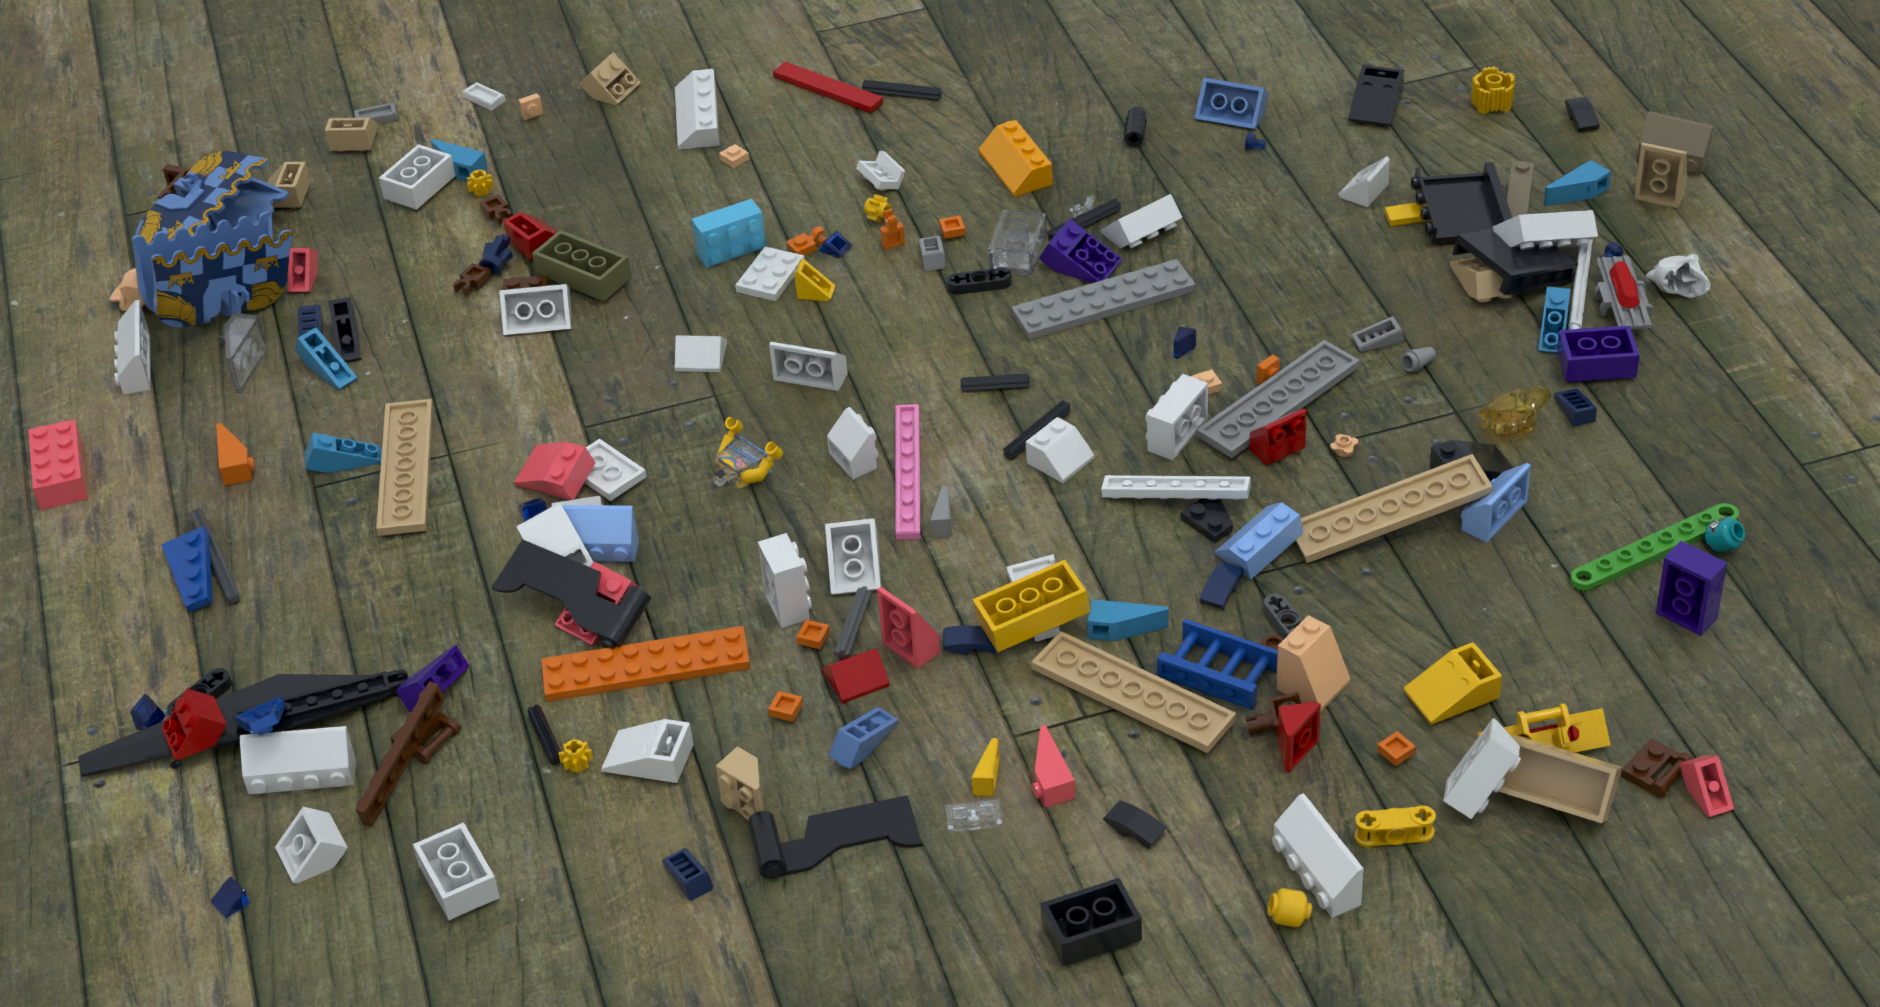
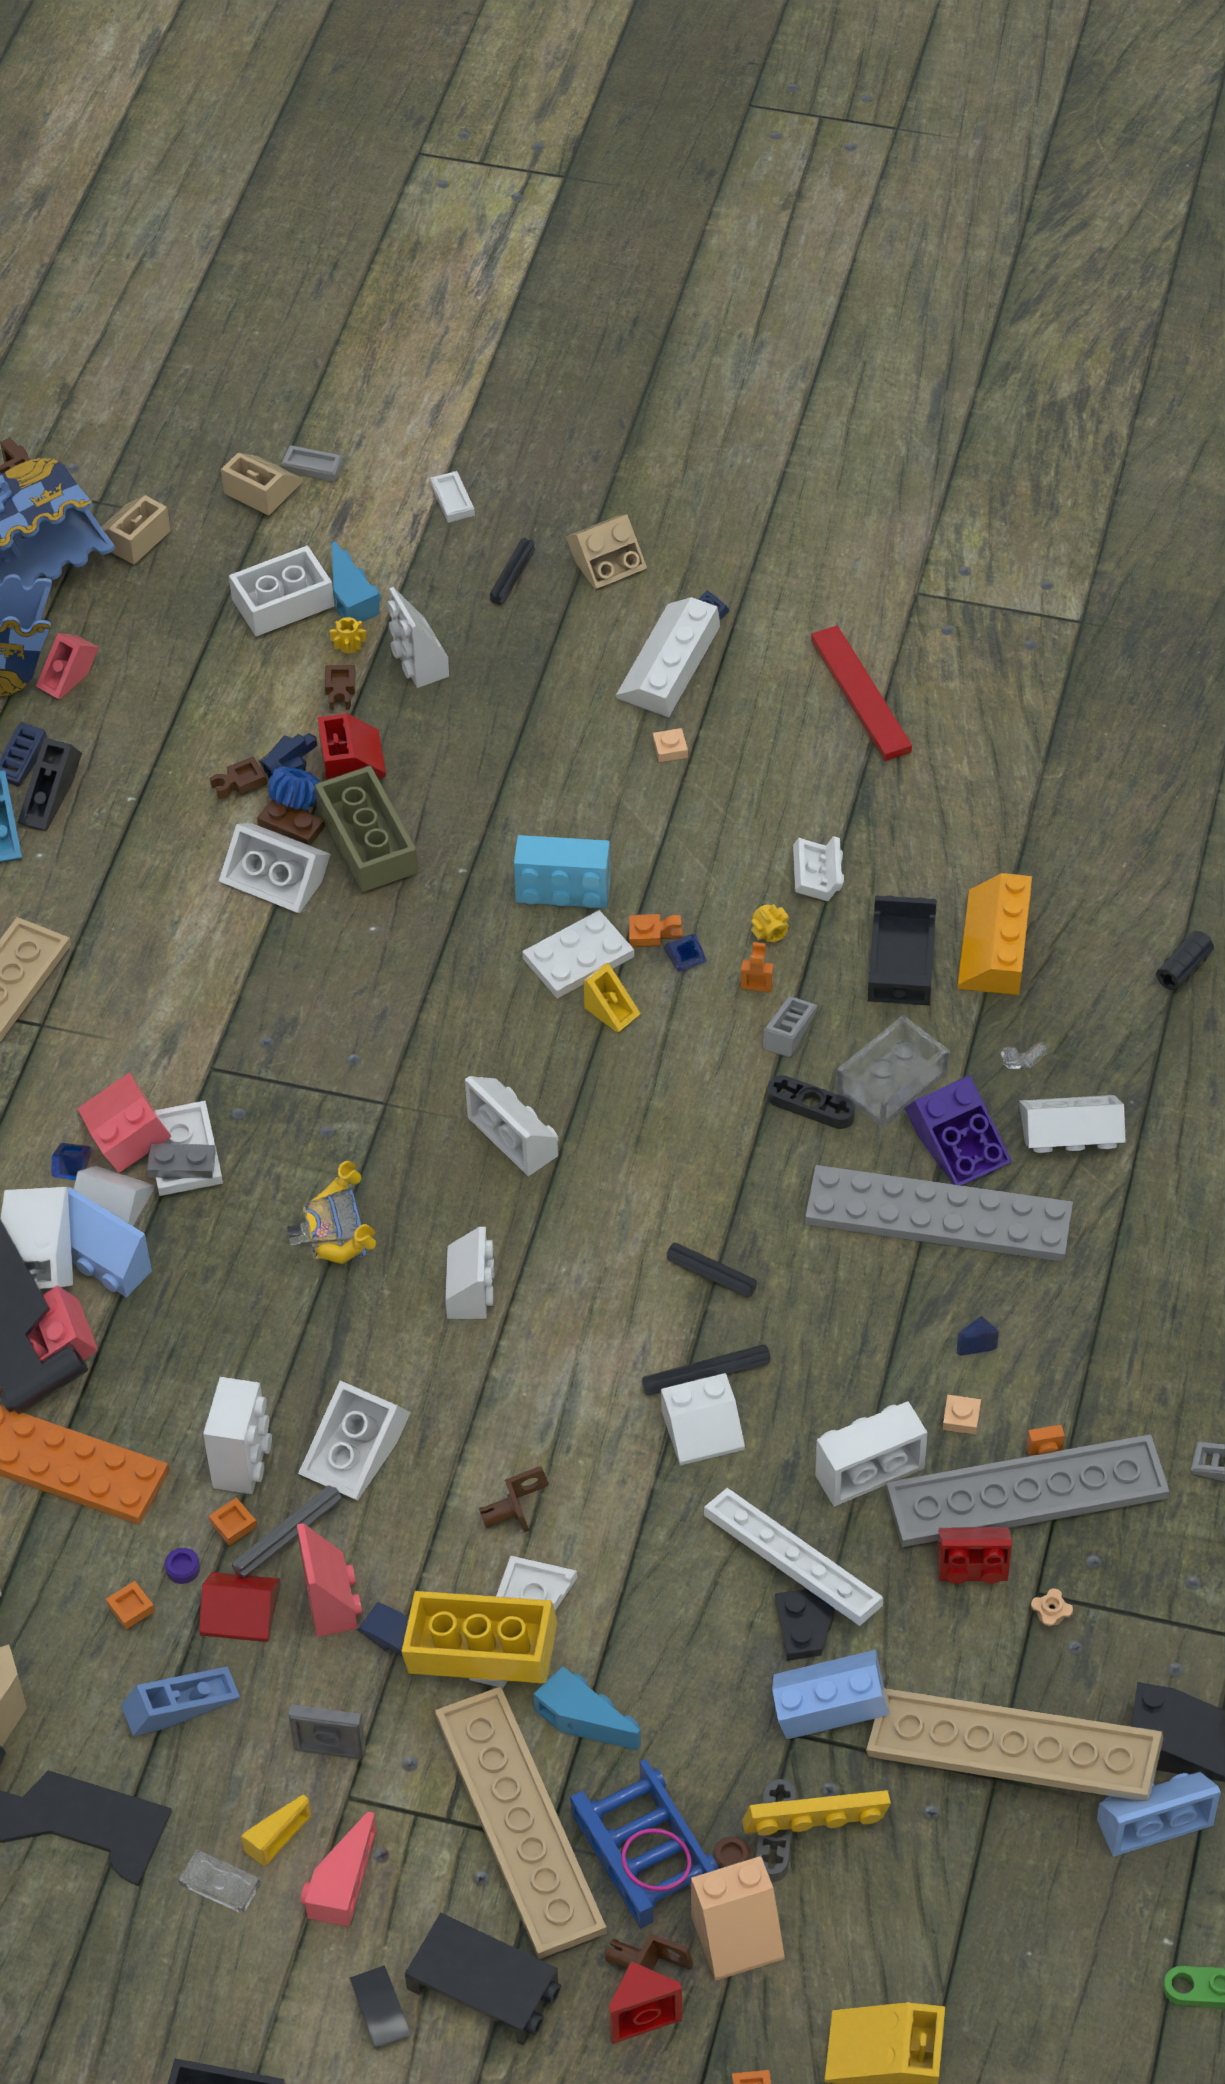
camera: 30 degrees right, 10 degrees up
light nougat plate [518,93,543,120] -> none
white slope [675,335,727,372] -> none
black axle [862,80,942,100] -> none
bright pink tile [896,404,921,540] -> none
light grey slope [930,486,951,538] -> none
orange plate [939,215,966,239] -> none
black axle [1047,199,1121,241] -> none
dark blue slope [1199,561,1244,610] -> none
none -> flat silver plate [147,1144,216,1178]
none -> dark purple tile [165,1548,200,1584]
none -> blue gear [268,766,319,810]
none -> flat silver tile [288,1704,366,1759]
none -> white slope [387,587,449,688]
none -> black panel [405,1912,561,2046]
none -> reddish brown bracket [479,1466,549,1532]
none -> black axle [489,538,535,605]
none -> dark pink piece [622,1828,691,1891]
none -> yellow plate [742,1790,891,1836]
none -> black panel [867,895,937,1006]

